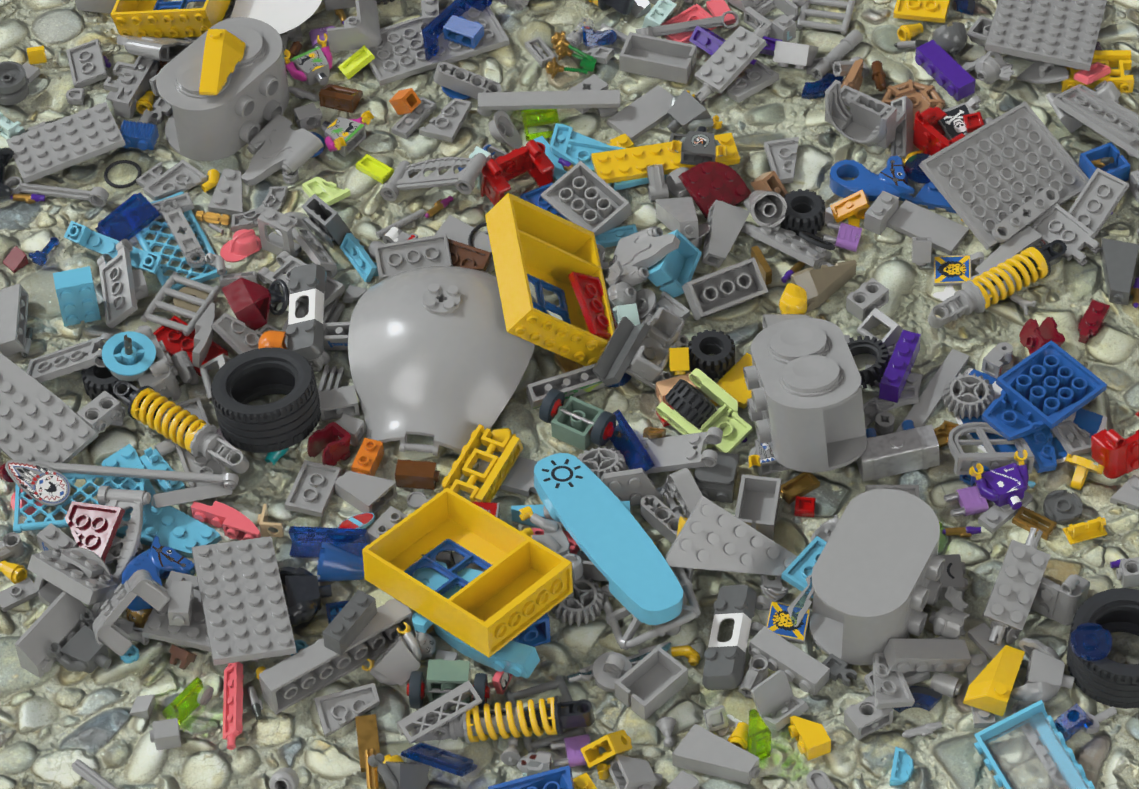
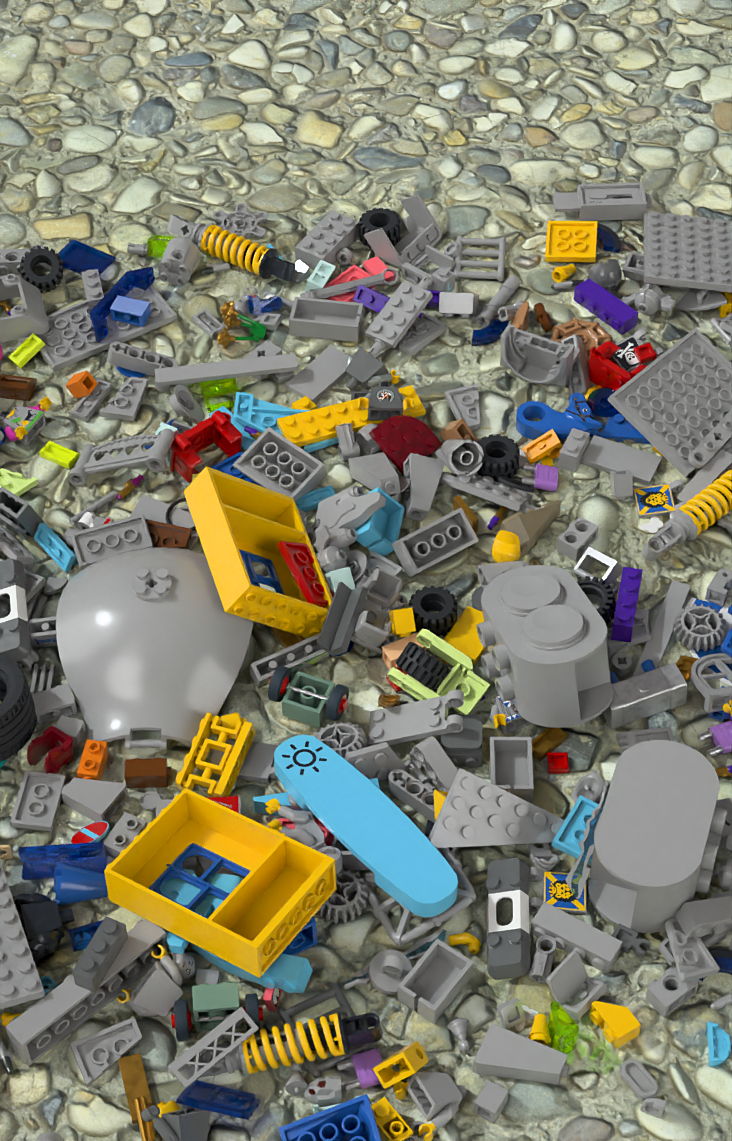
camera: 10 degrees left, 0 degrees up
clear blue panel [610,410,655,472] -> none

